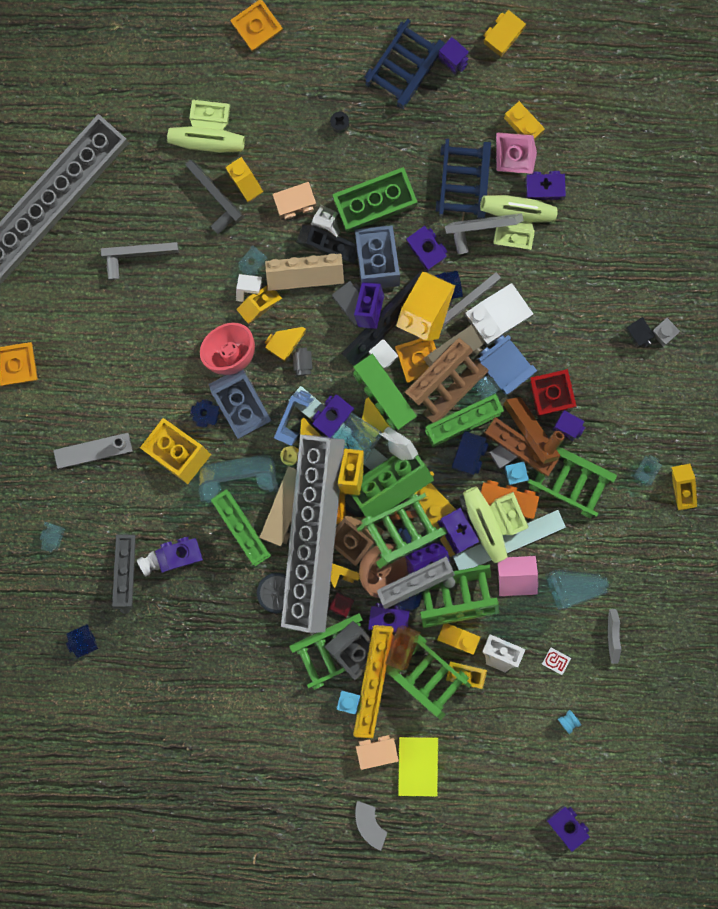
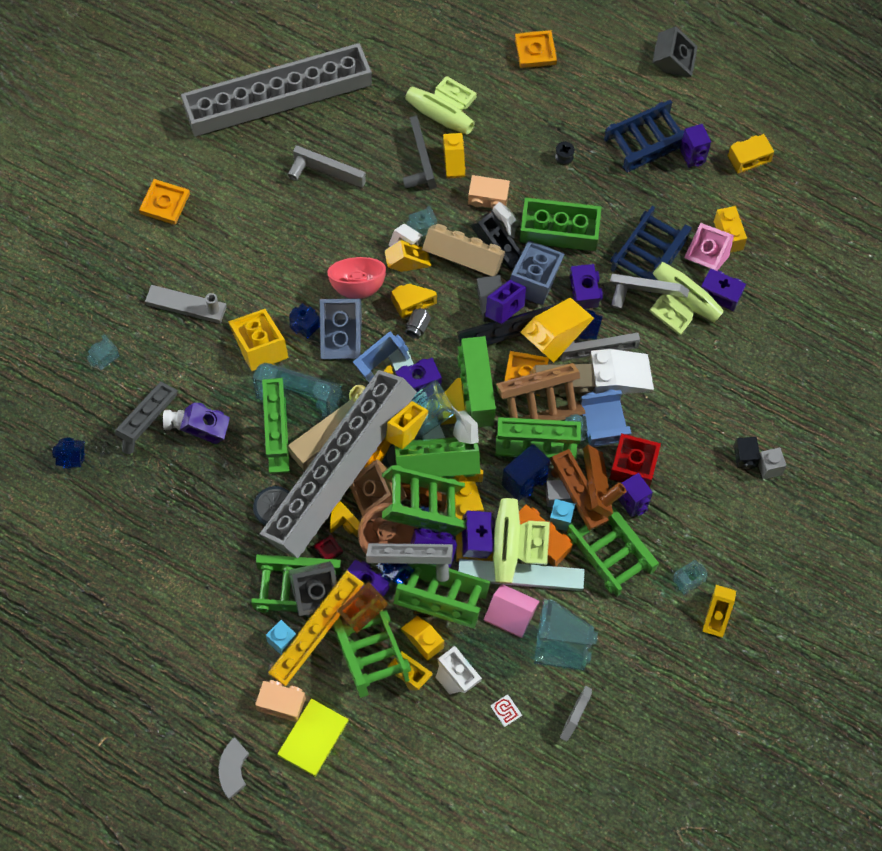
camera: 20 degrees right, 20 degrees down
white panel [369,340,399,370] -> none
medium azure wheel [558,710,581,734] -> none

